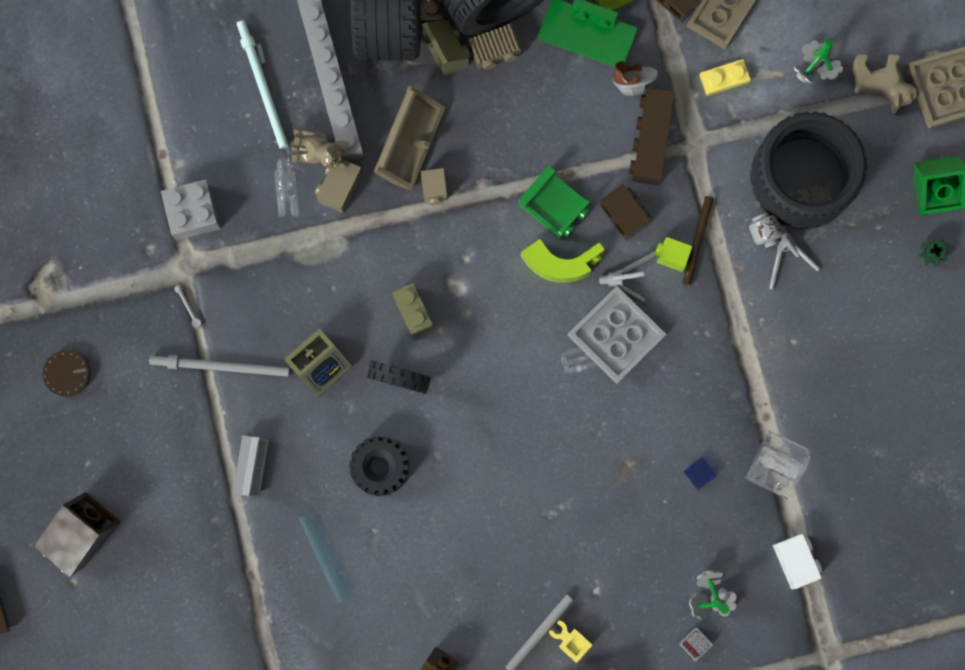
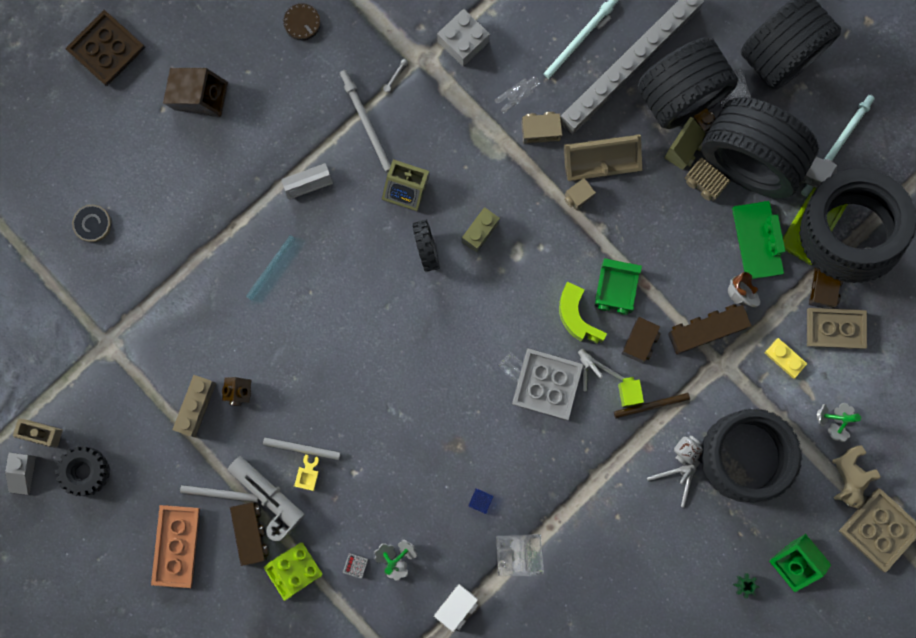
camera: 60 degrees right, 0 degrees up
dark tan animal [291,127,349,169] -> none
black tyre [349,436,409,497] -> none

